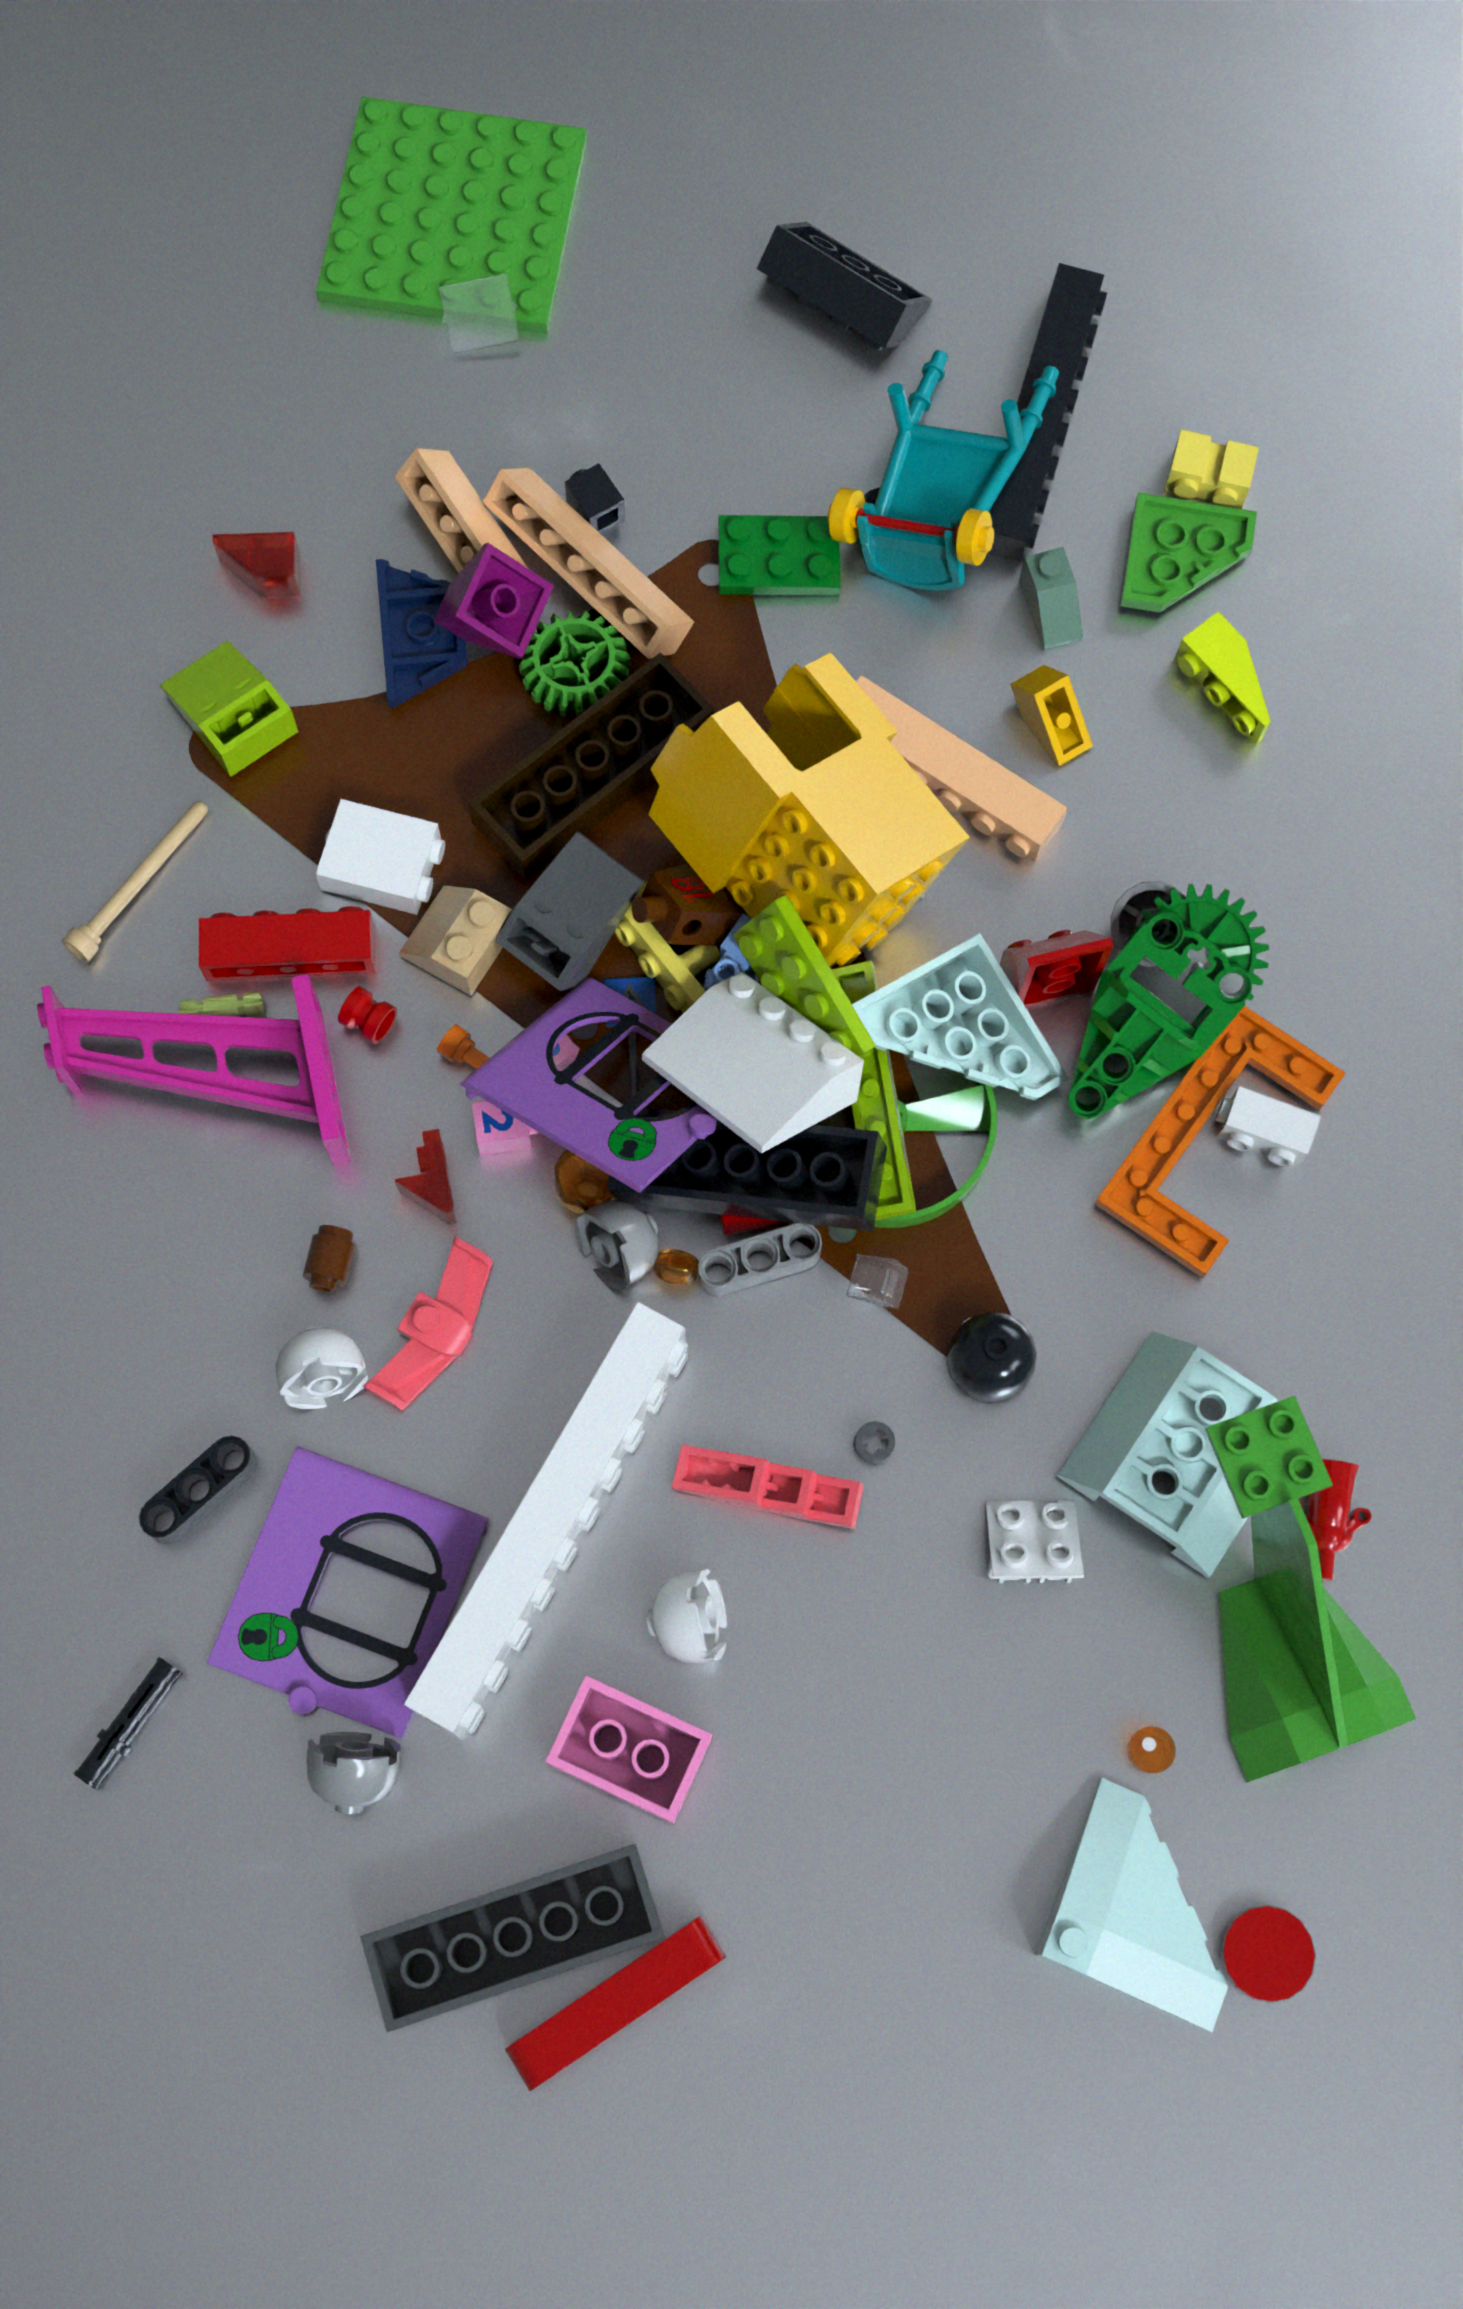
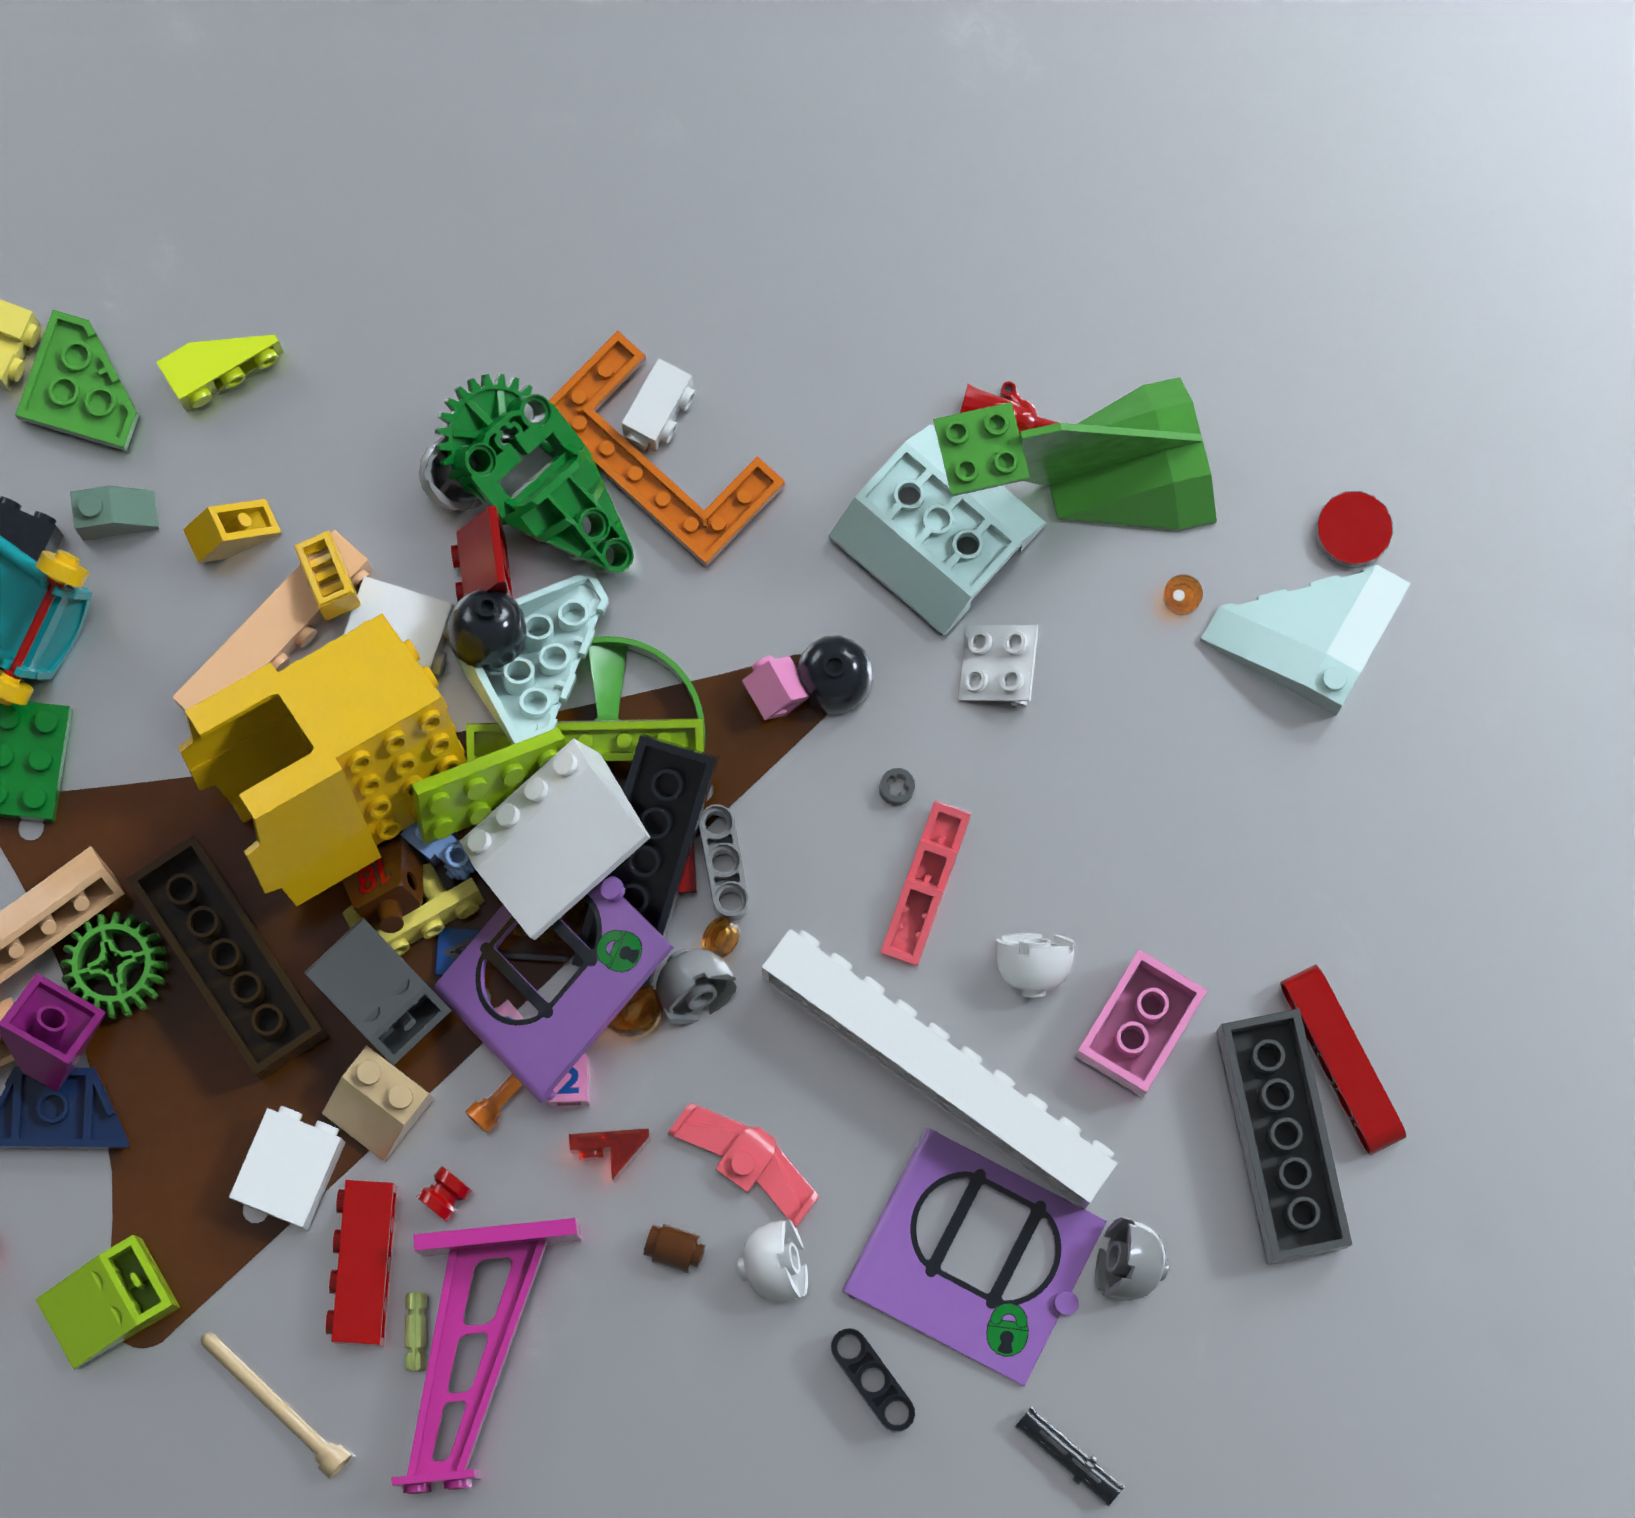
camera: 80 degrees left, 5 degrees up
clear slope [846,1254,908,1309] -> none
none -> yellow slope [294,530,361,620]
none -> white brick [343,576,454,675]
none -> black cylinder [448,589,527,669]
none -> bright pink brick [742,655,809,720]

